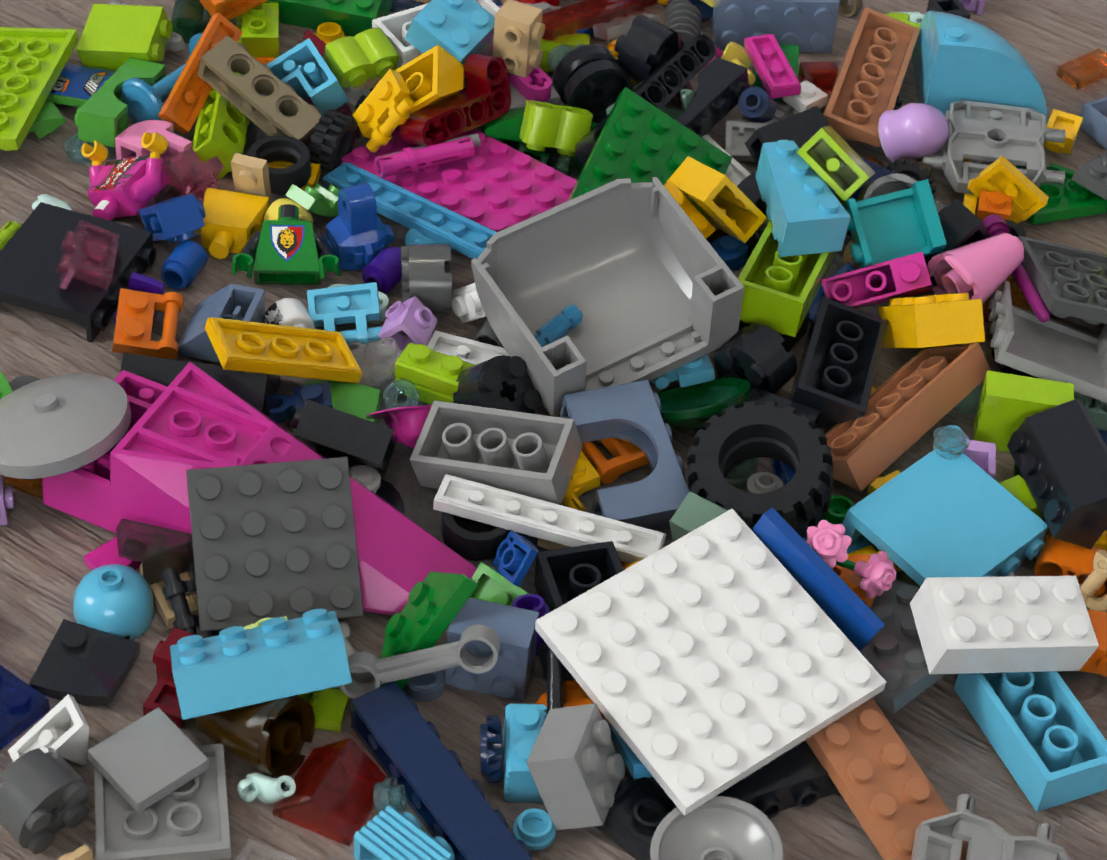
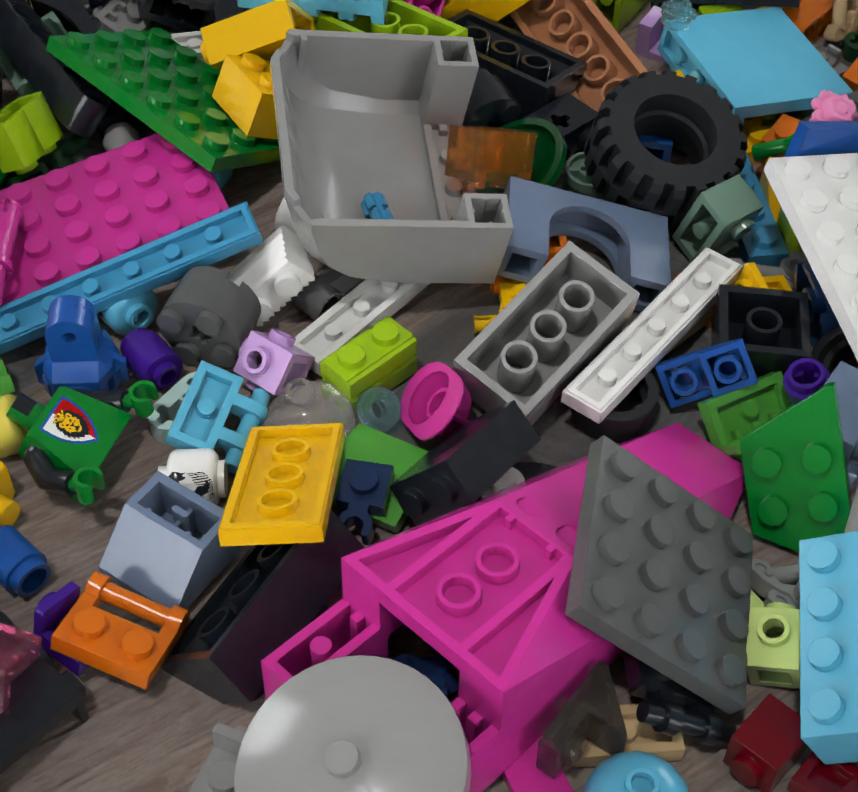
camera: 65 degrees left, 5 degrees up
black brick [453,355,542,414] -> none
none -> clear orange brick [445,125,537,189]

